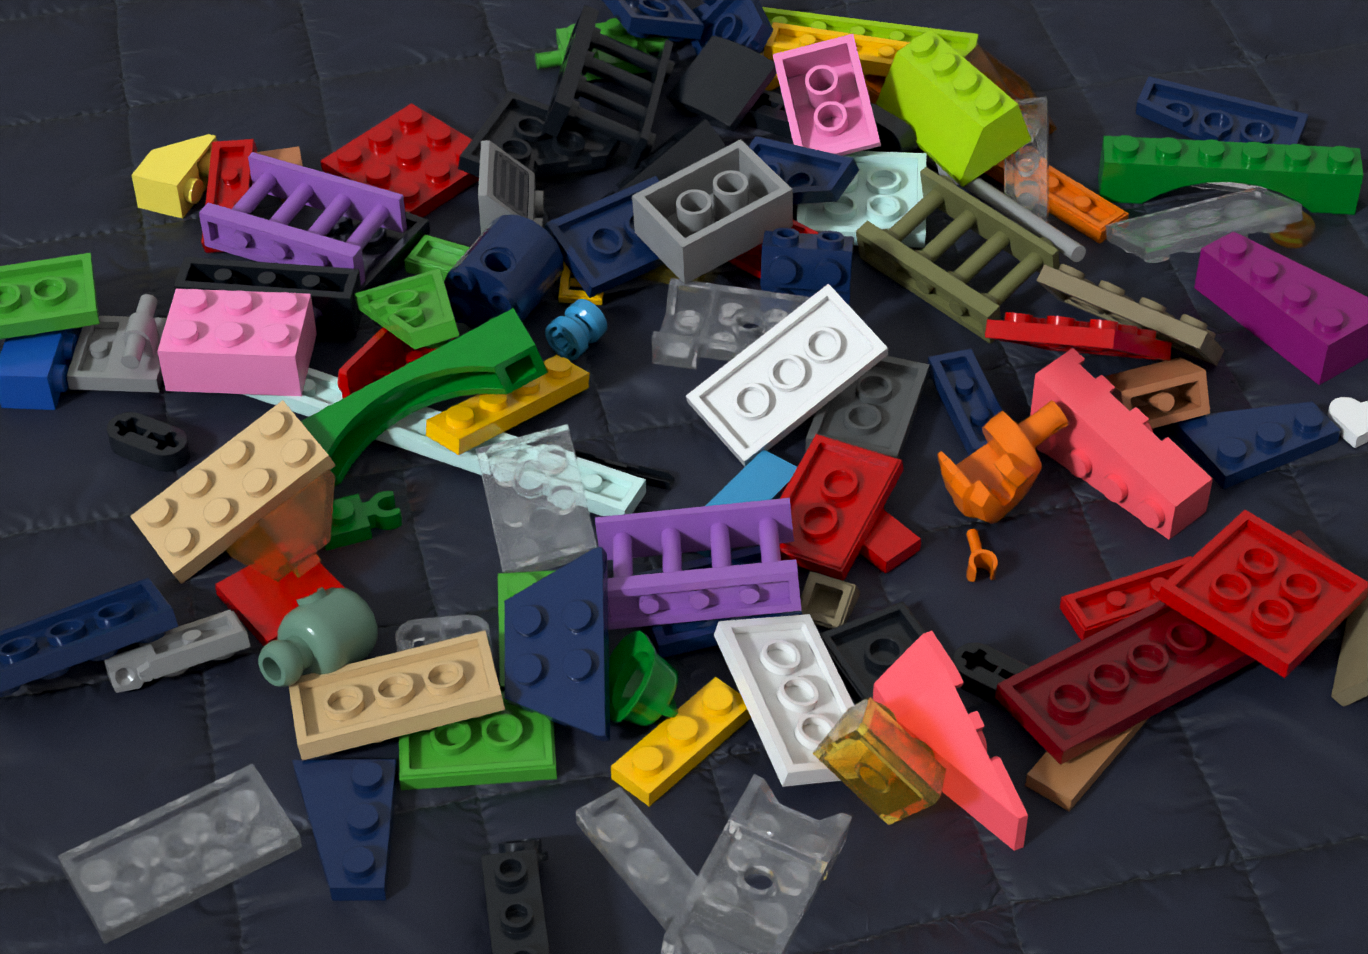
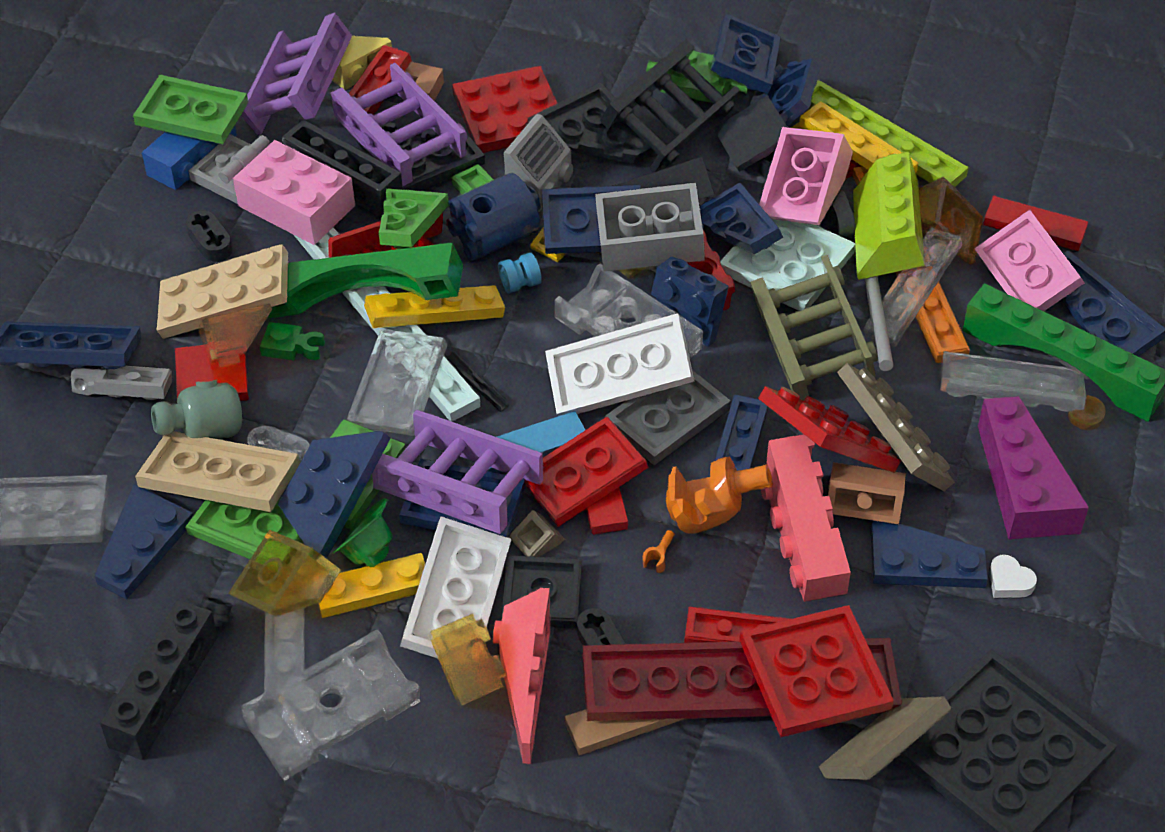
camera: 30 degrees right, 5 degrees up
none -> clear yellow slope [228,530,341,617]
none -> medium lavender fence [241,13,352,135]
none -> bright pink plate [974,210,1084,311]
none -> red tile [983,196,1088,251]

